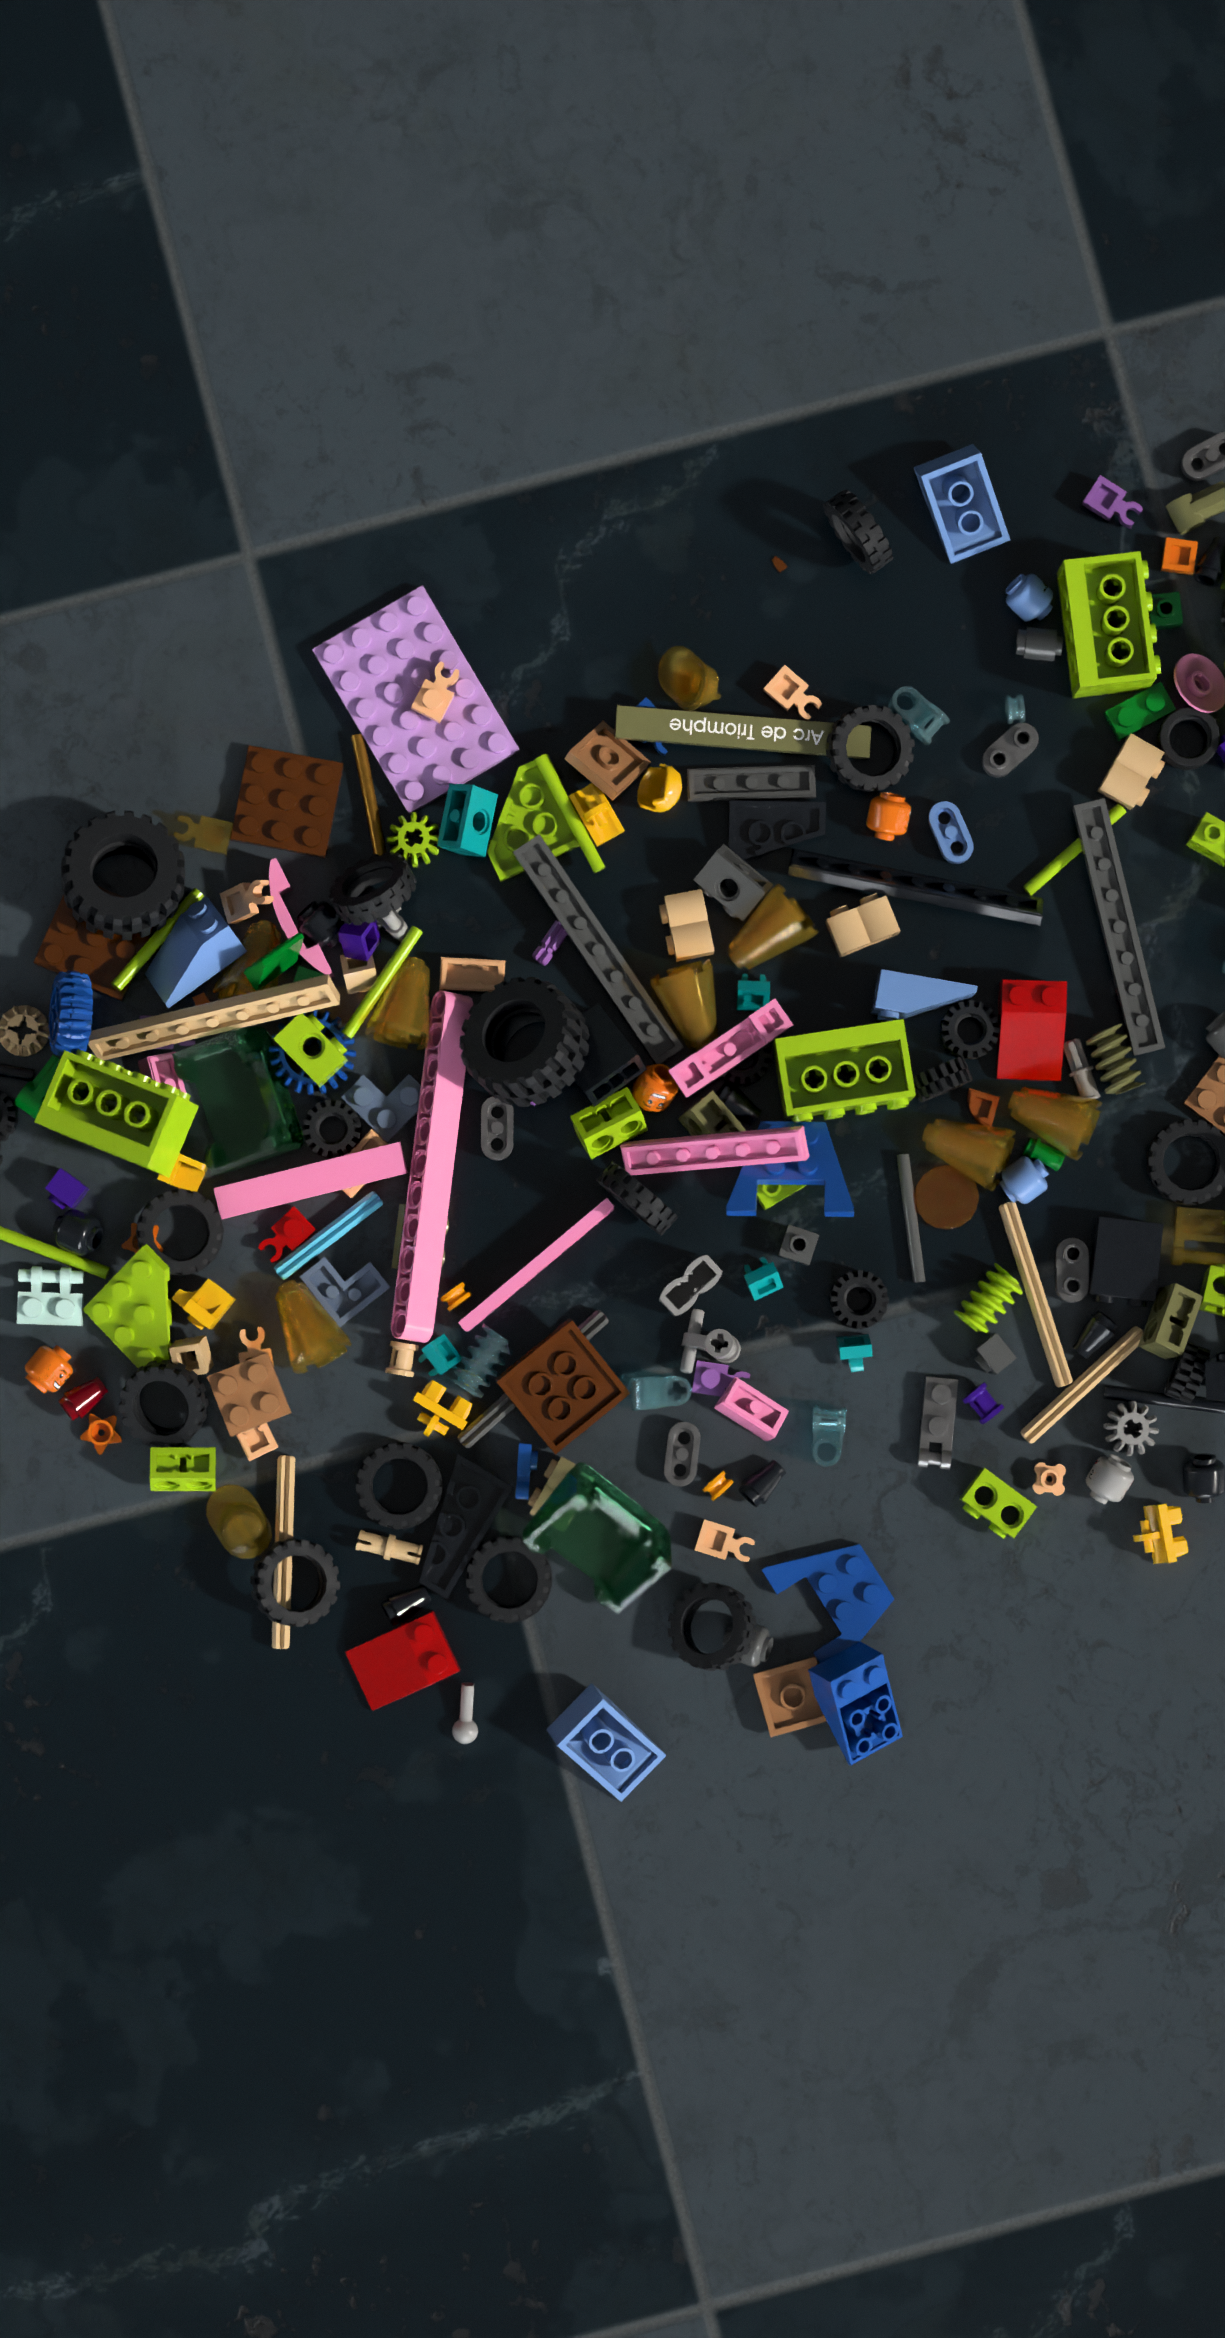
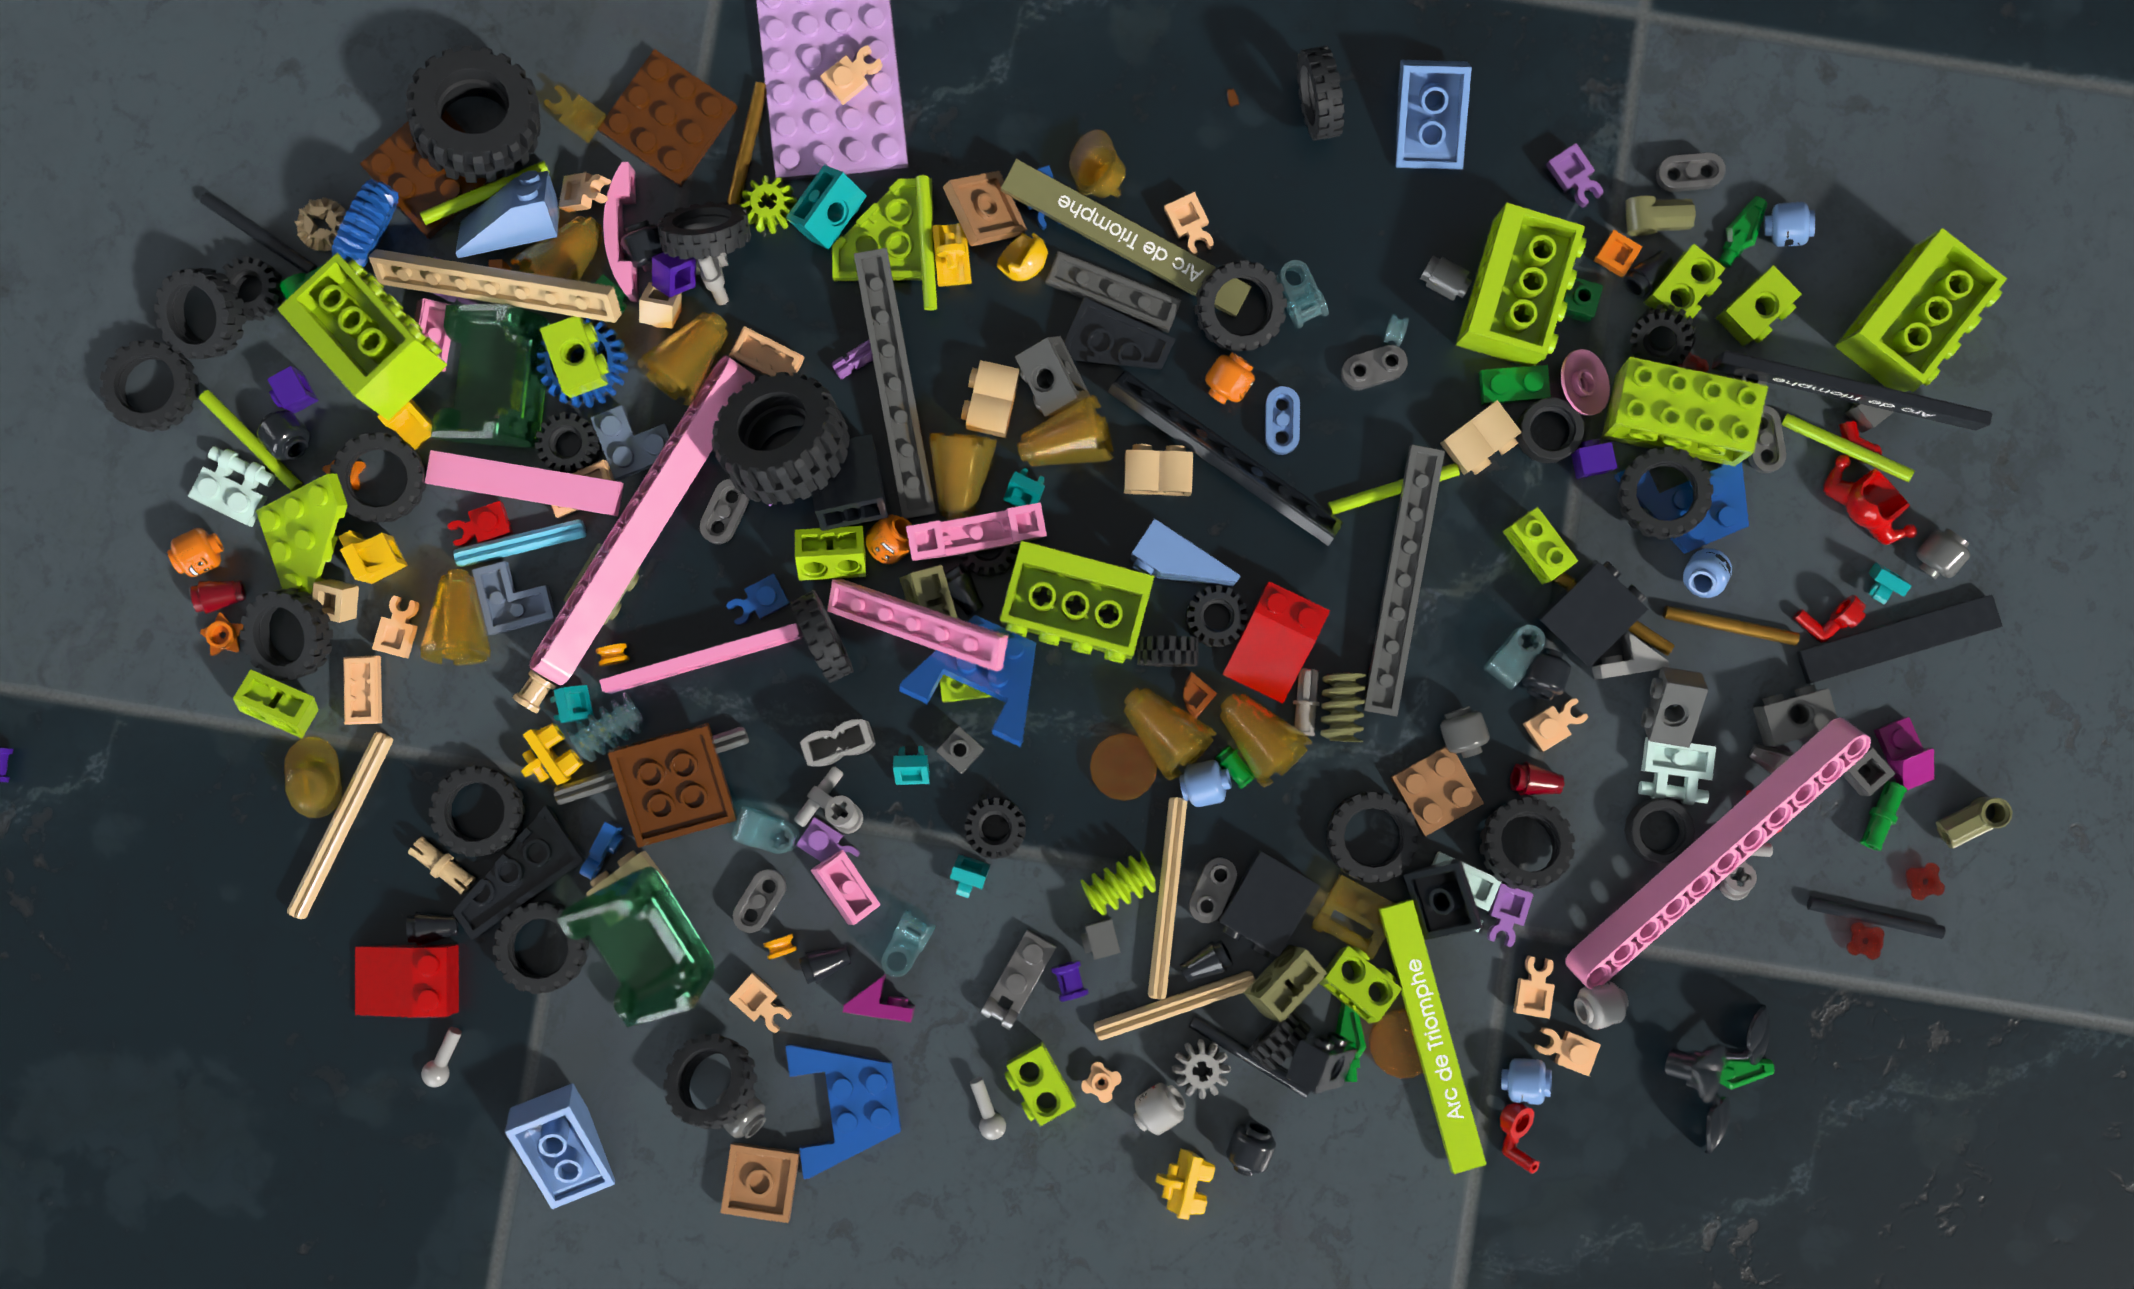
camera: 30 degrees right, 0 degrees up
medium nougat plate [207,1352,292,1437] -> none
green slope [243,933,304,991] -> none
black tyre [250,1539,340,1627] -> none
lime bar [341,925,423,1039] -> none
blue slope [808,1642,903,1765] -> none
dark grey bar [896,1154,926,1283] -> none
medium blue head [1005,573,1053,621] -> none
none -> blue plate [726,574,791,625]
none -> magenta slope [843,974,915,1023]
none -> light grey bar [970,1077,1006,1140]

